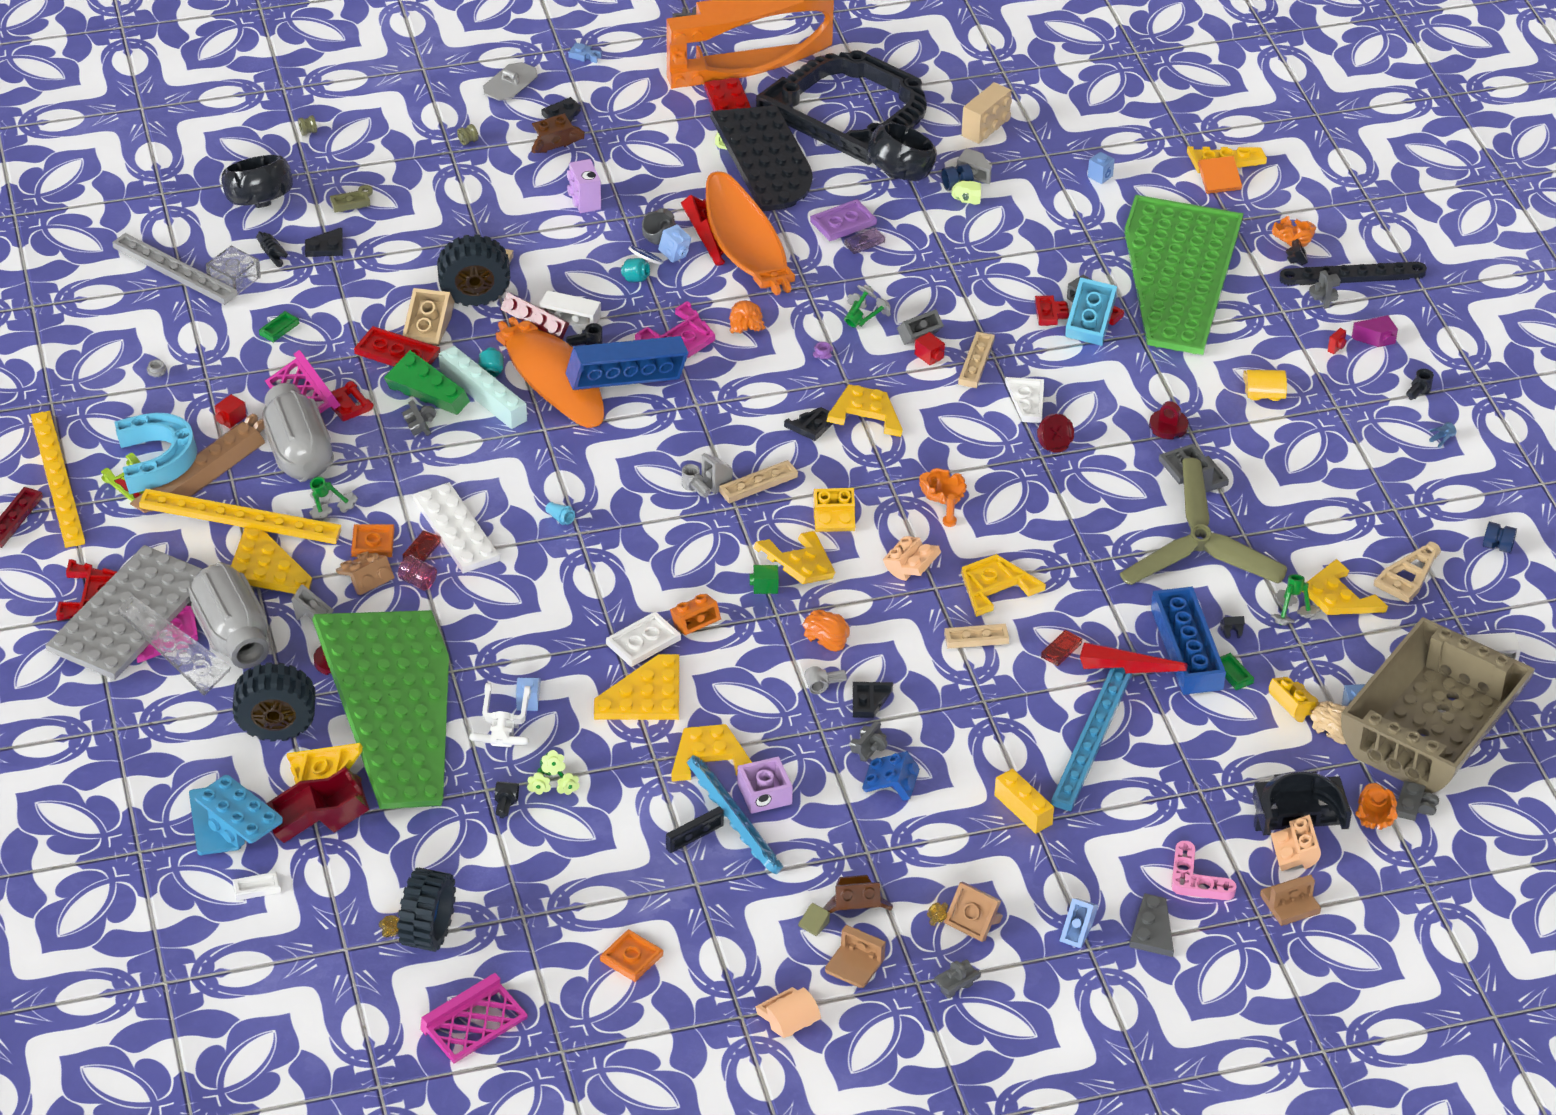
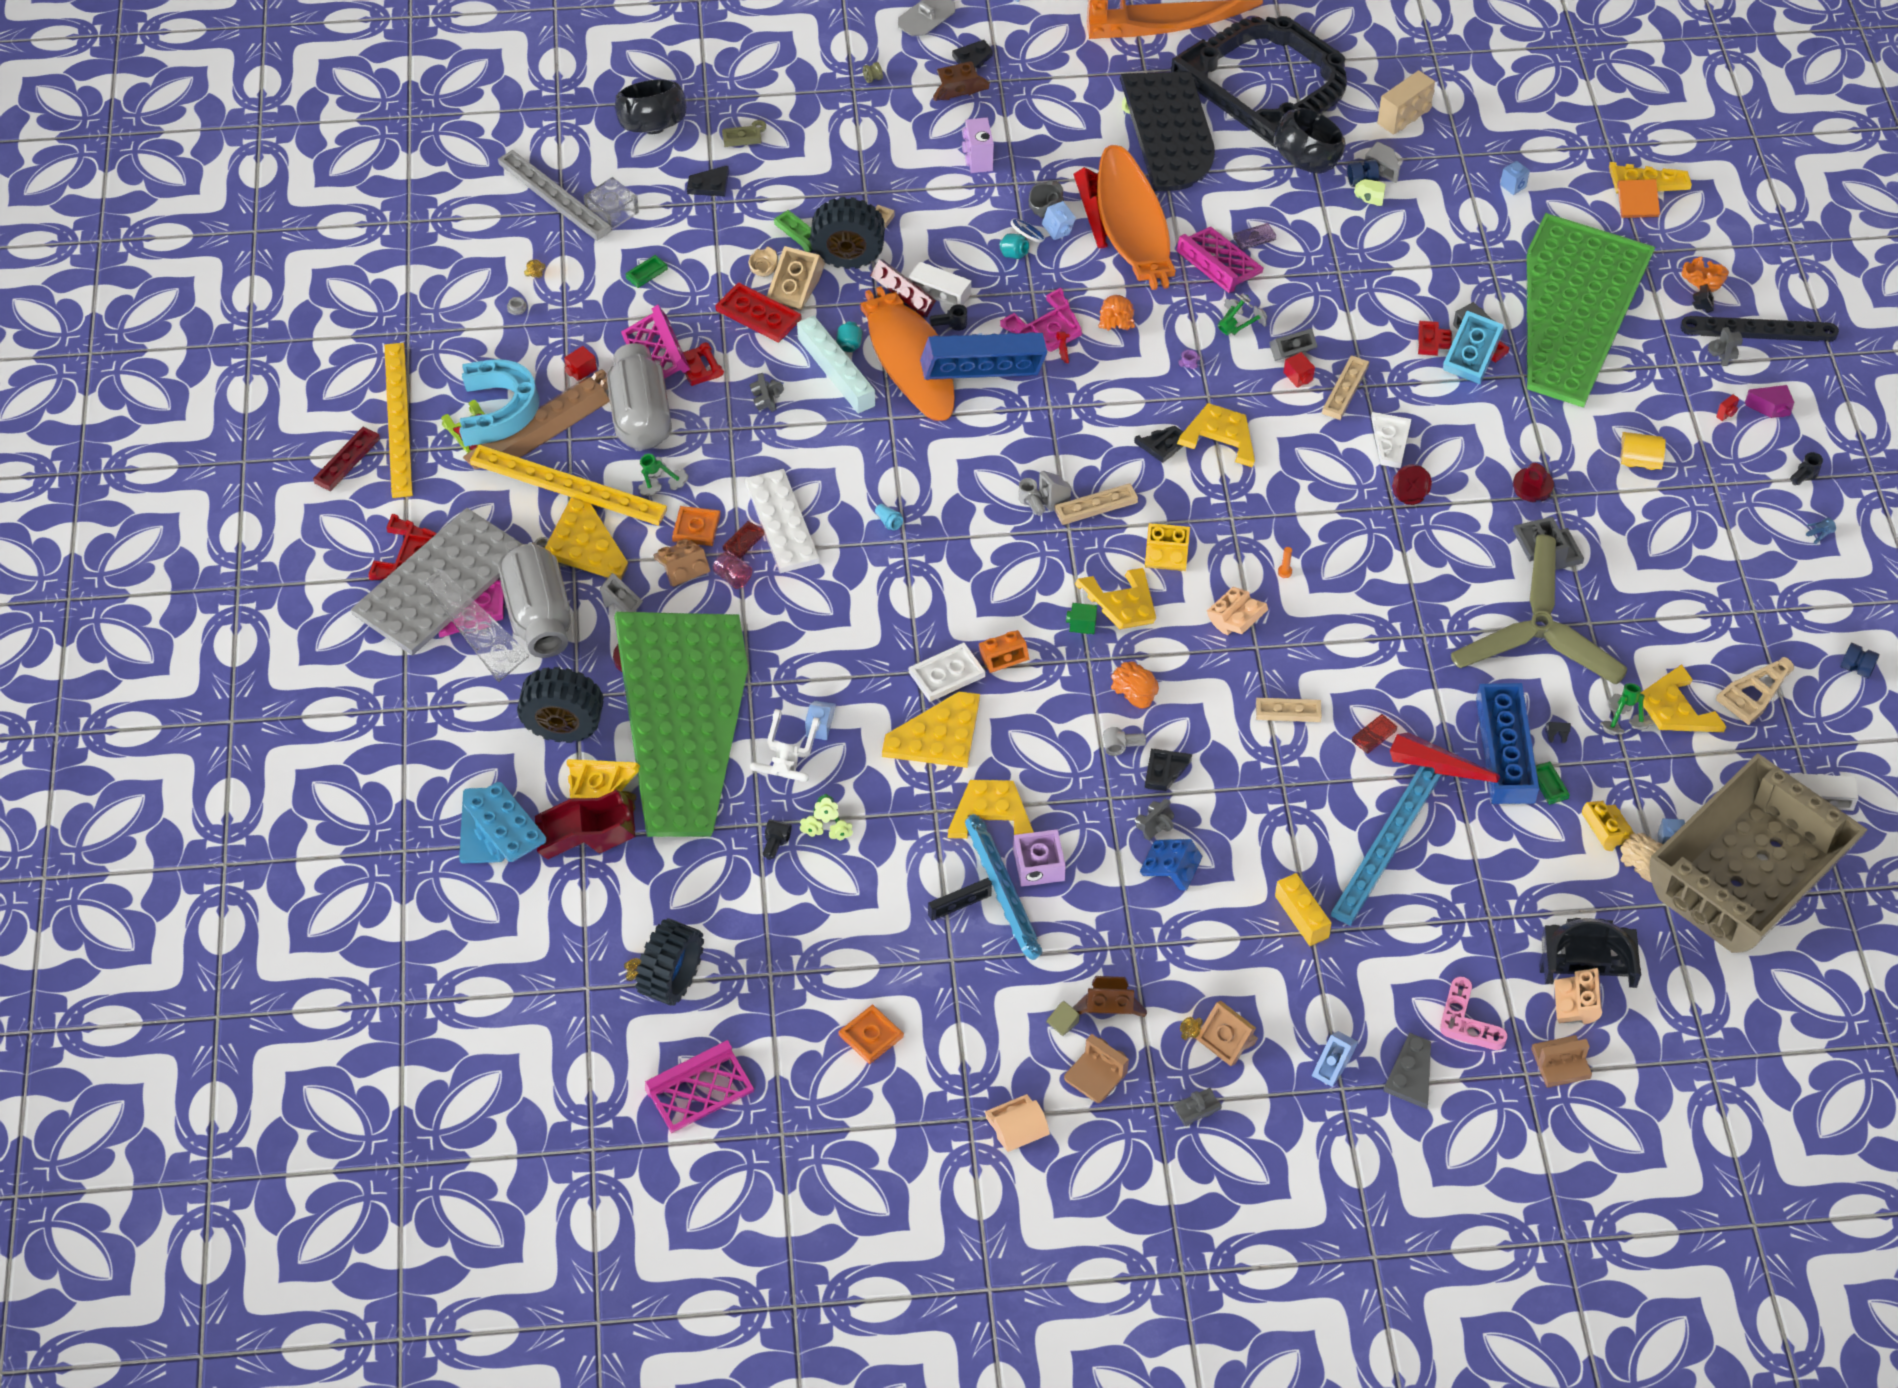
camera: 10 degrees right, 10 degrees up
white tile [233,872,281,901] -> none
black hinge [256,231,288,267] -> none
olive wheel [298,115,317,136] -> none
green wedge [384,350,470,415] -> none
red plate [704,77,751,111] -> none
medium lavender plate [810,199,877,241] -> none
orange hair [919,468,967,505] -> none
yellow wing [961,554,1046,617] -> none
orange hair [1355,783,1398,830] -> none
dark grey hinge [1396,781,1440,821] -> none
none -> clear yellow plate [524,260,545,278]
none -> tan hair [748,246,778,277]
none -> bright green plate [774,210,813,252]
none -> red piece [1056,331,1070,363]
none -> dark pink fence [1176,226,1264,293]

